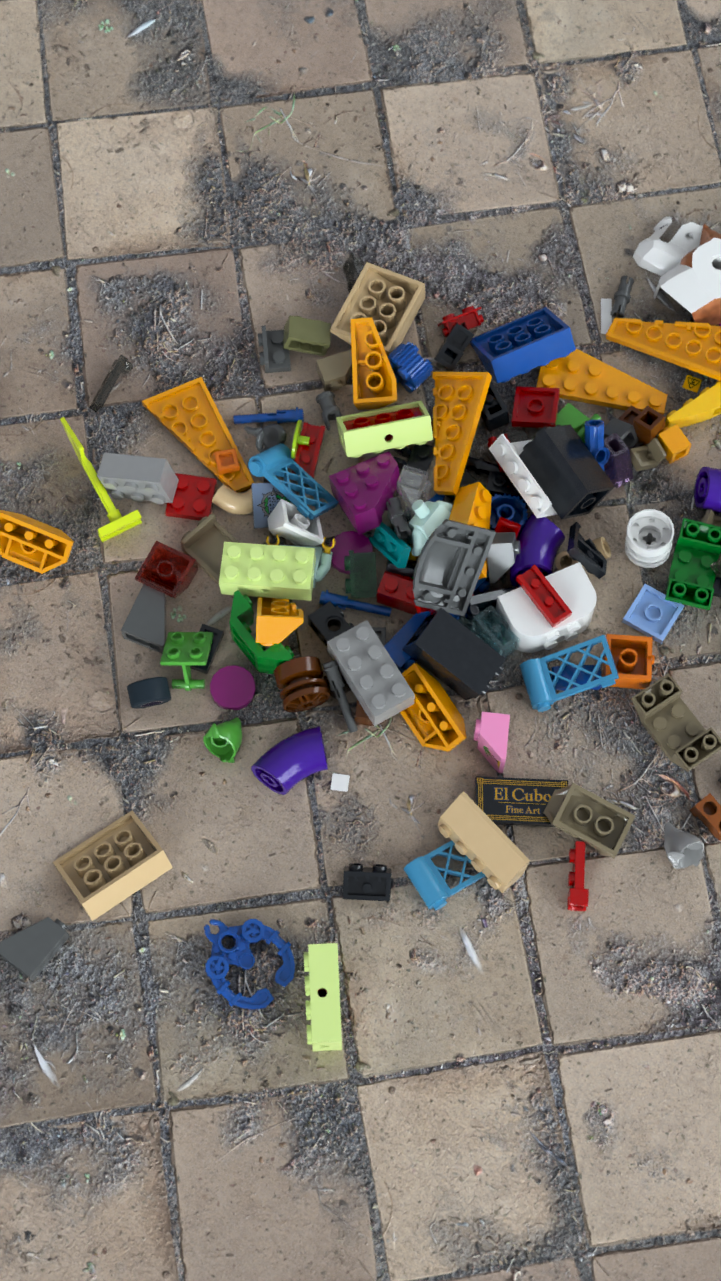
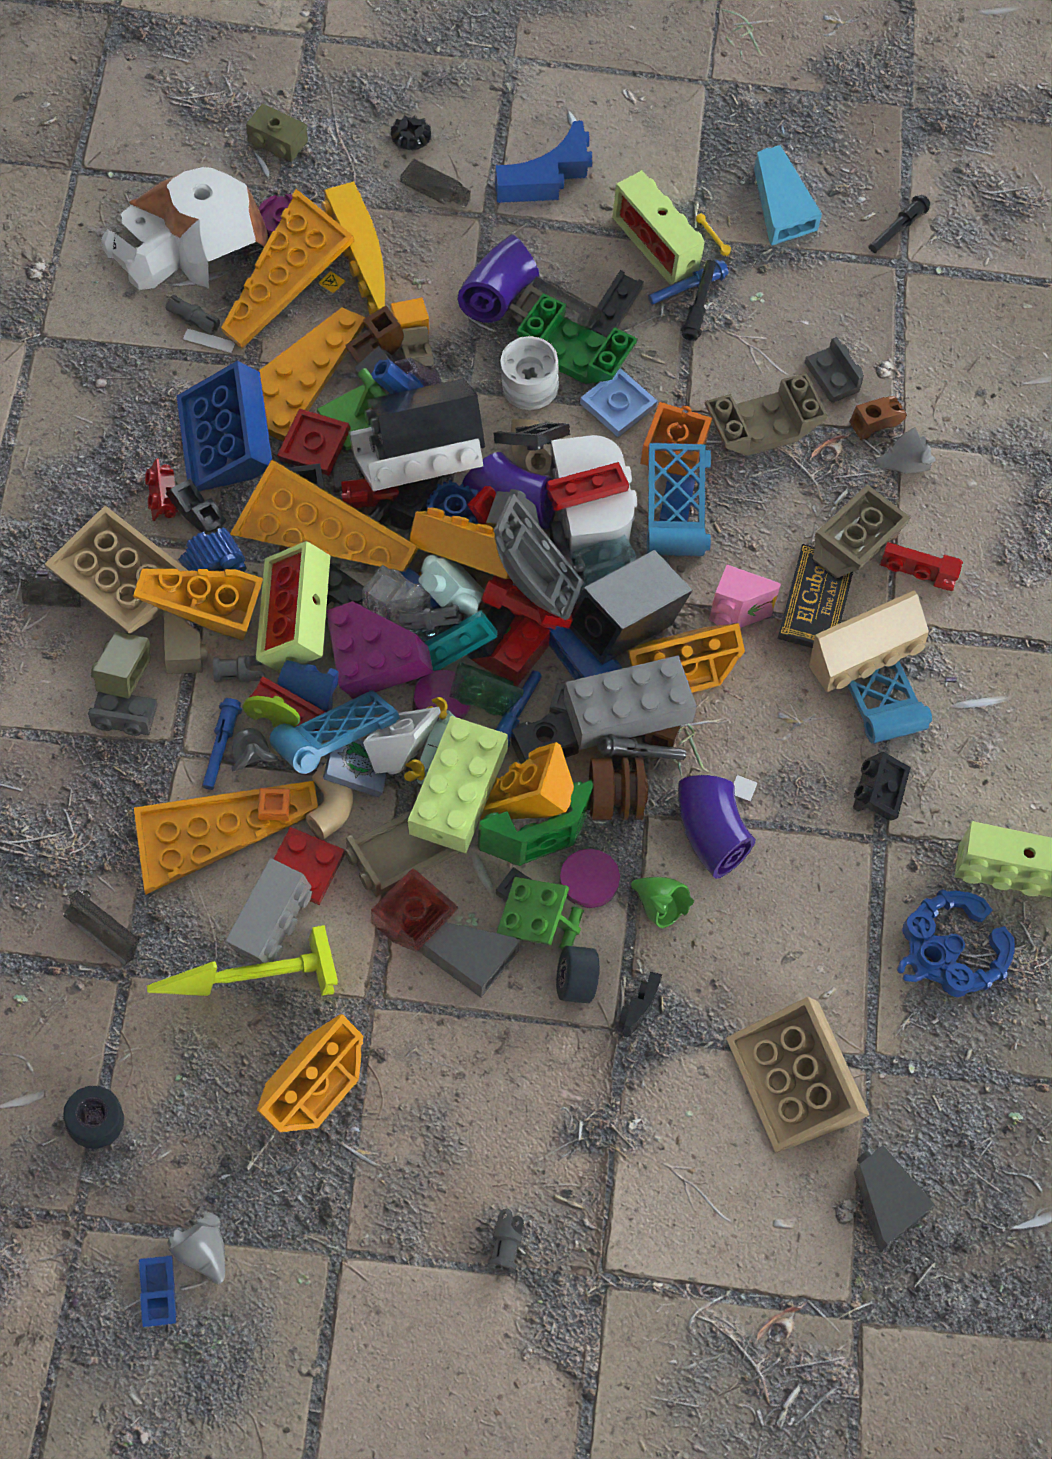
camera: 80 degrees left, 5 degrees down
none -> blue slope [277,660,338,712]
none -> black slope [618,972,662,1037]

